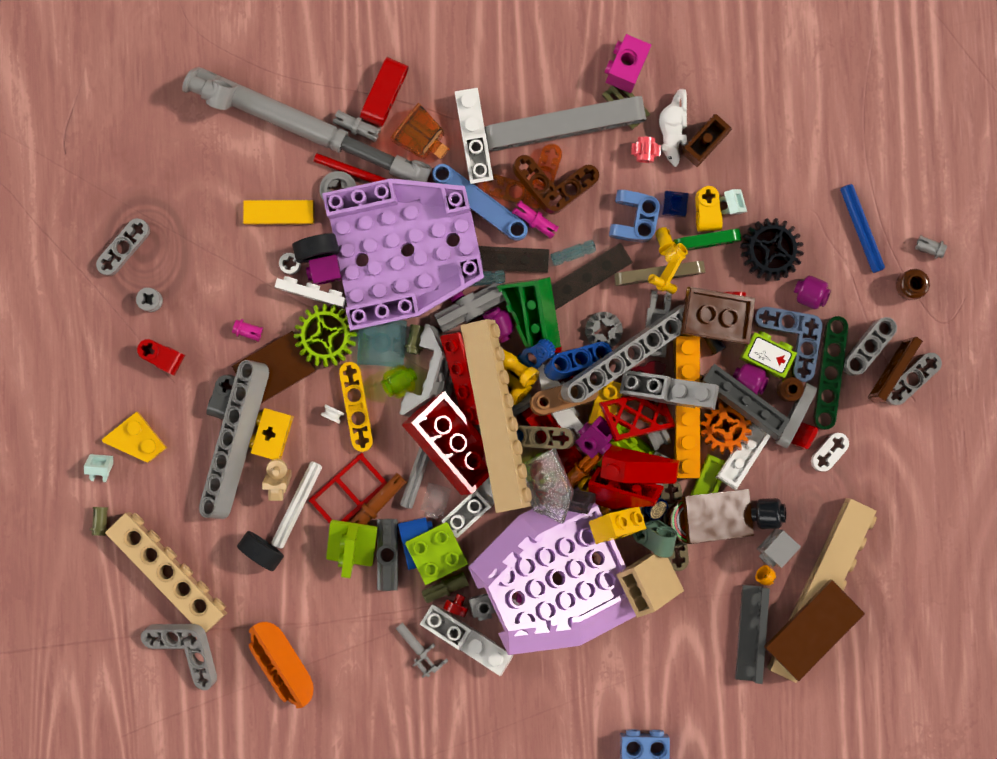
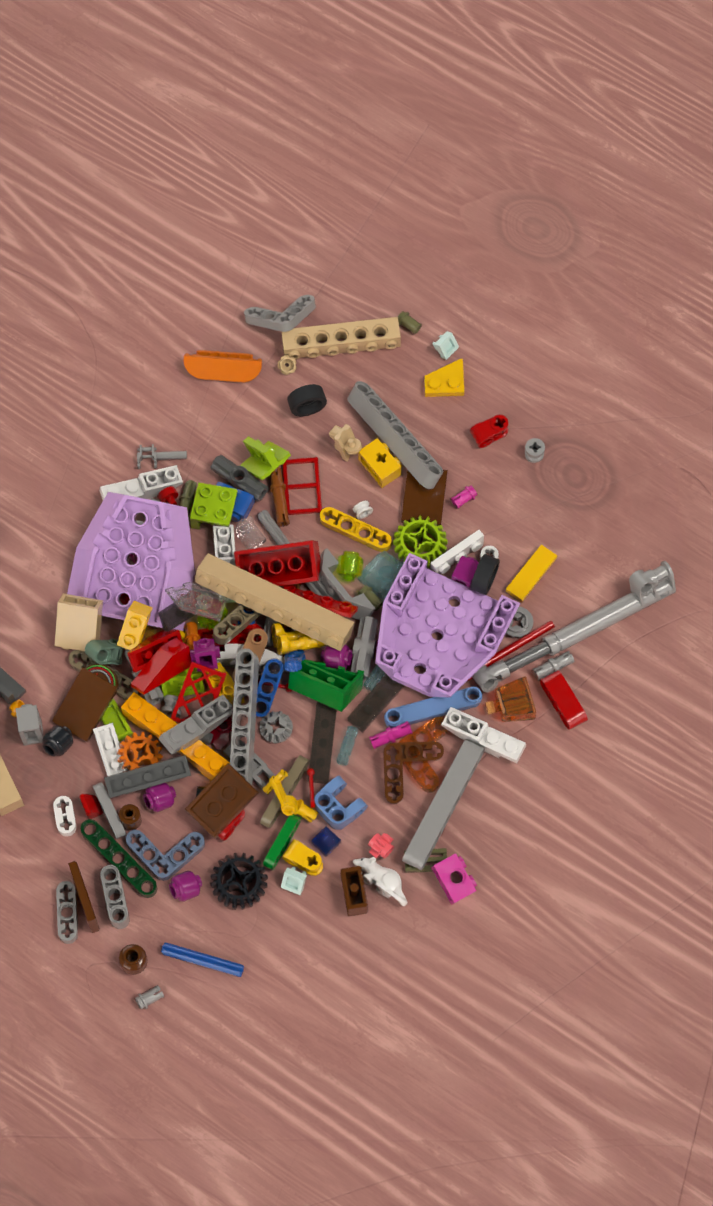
camera: 130 degrees right, 20 degrees down
light grey beam [96,218,150,276] -> none
dark grey piece [206,375,235,419] -> none
white axle [271,461,322,549] -> none
tile [644,497,668,520] -> none
brick [739,331,797,379] -> none
none -> tan plate [277,355,296,375]
none -> red hinge [307,768,315,808]

